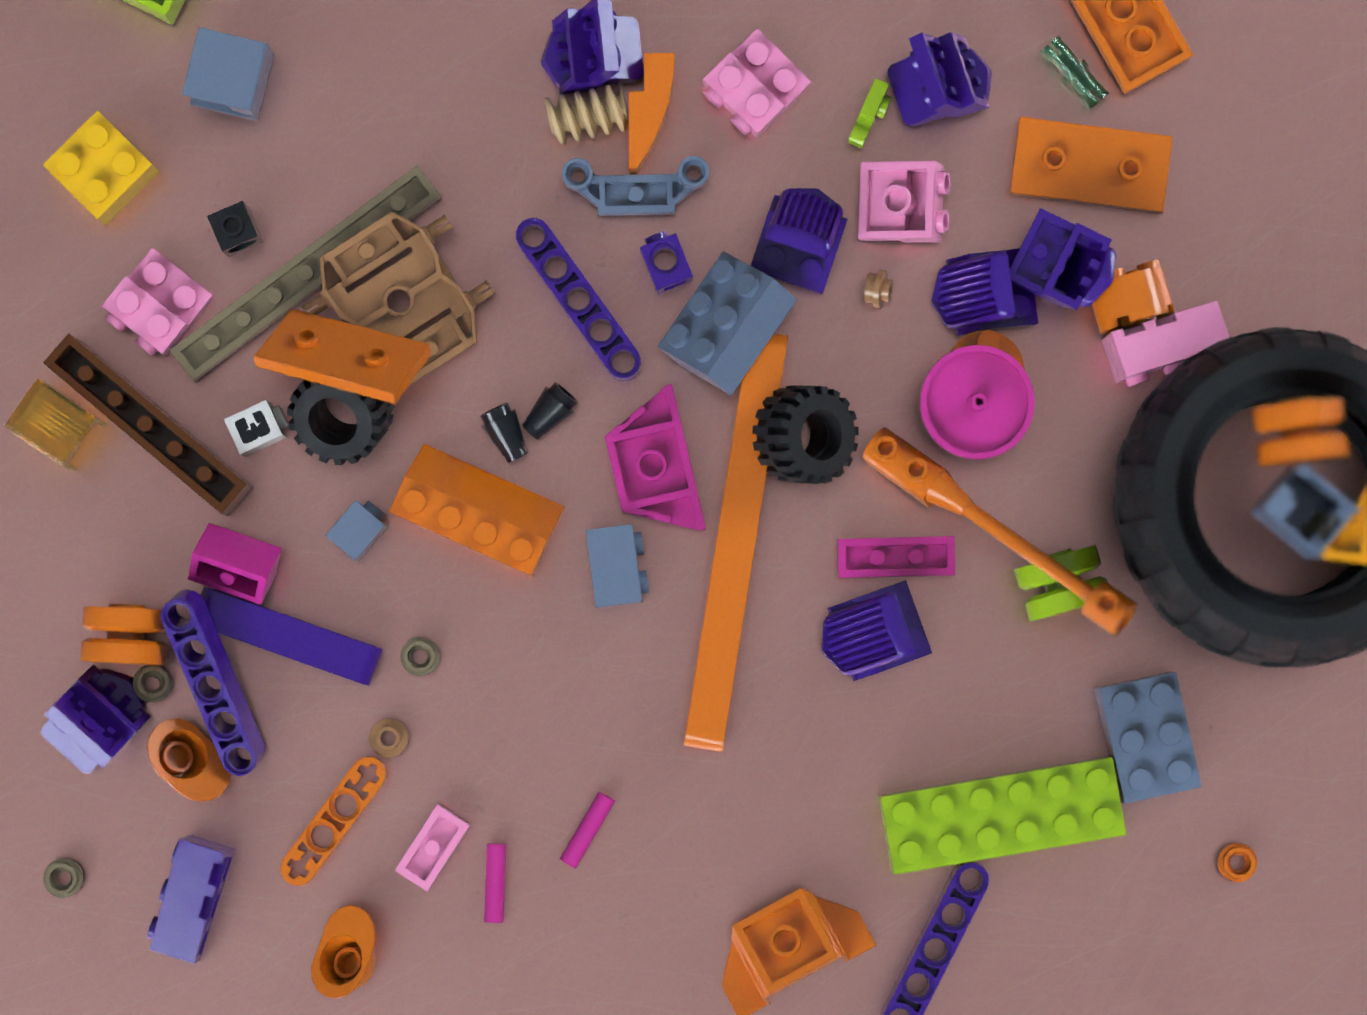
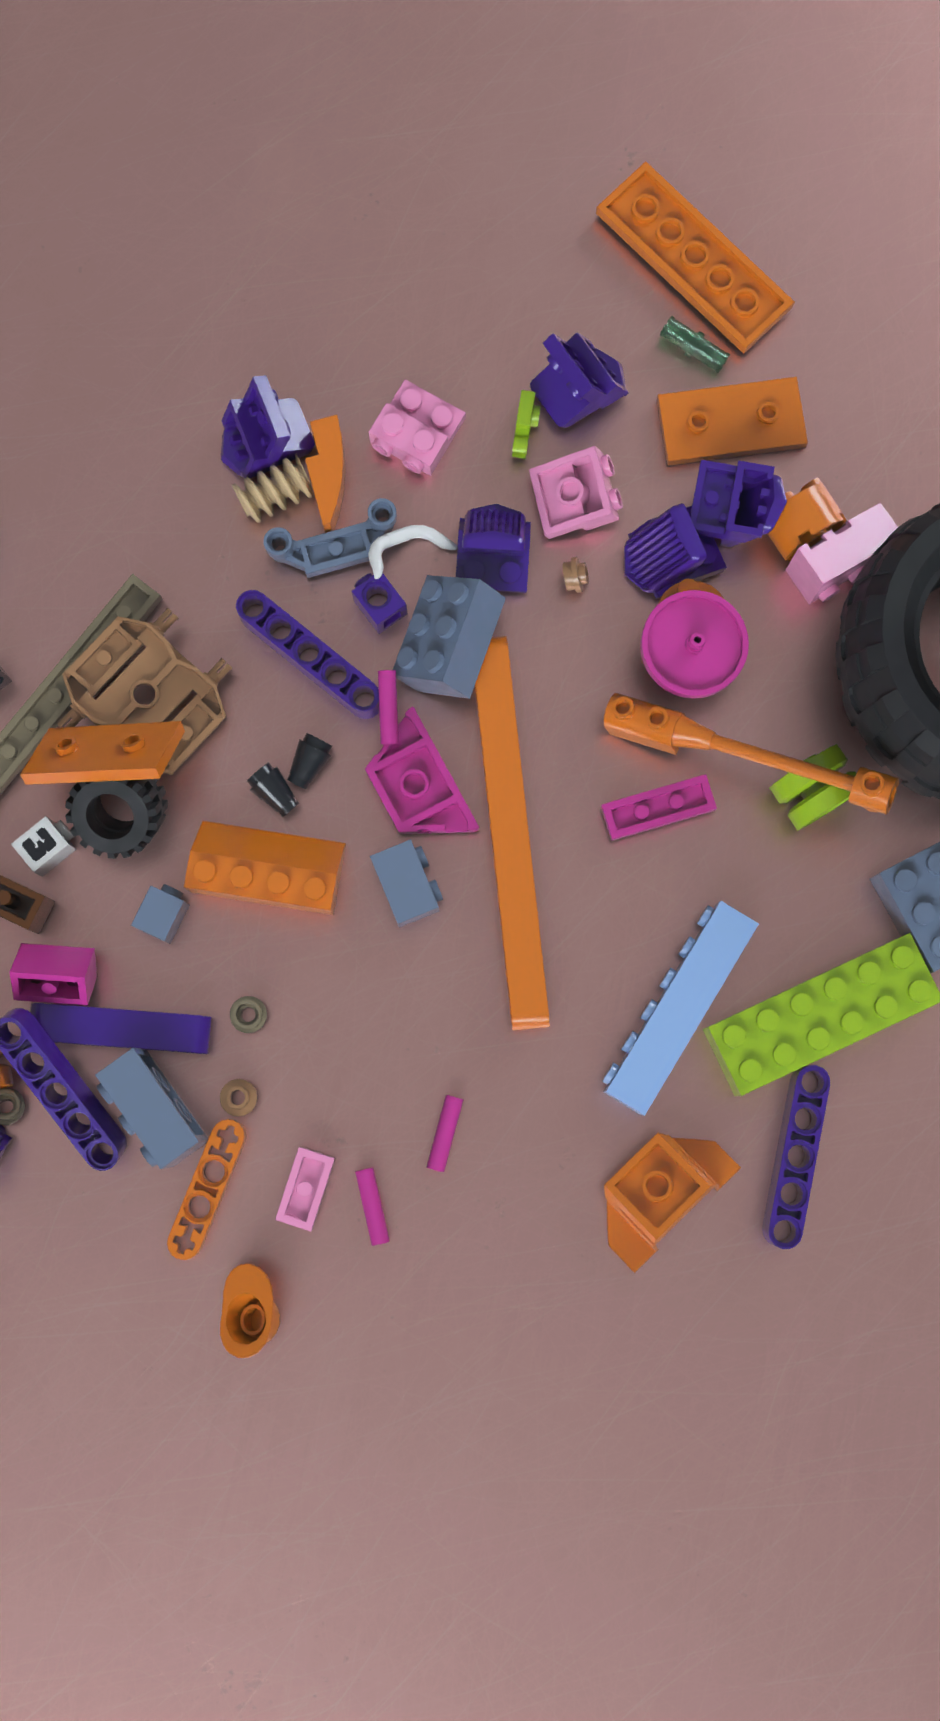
camera: 15 degrees left, 5 degrees down
orange piece [147,718,231,802] -> none
wedge [147,835,235,964] -> none
black tyre [752,385,859,484] -> none
dark purple piece [821,580,932,681] -> none
none -> sand blue brick [95,1048,208,1169]
none -> white animal [368,525,458,579]
none -> dark pink piece [378,670,399,744]
none -> light blue brick [602,901,759,1116]

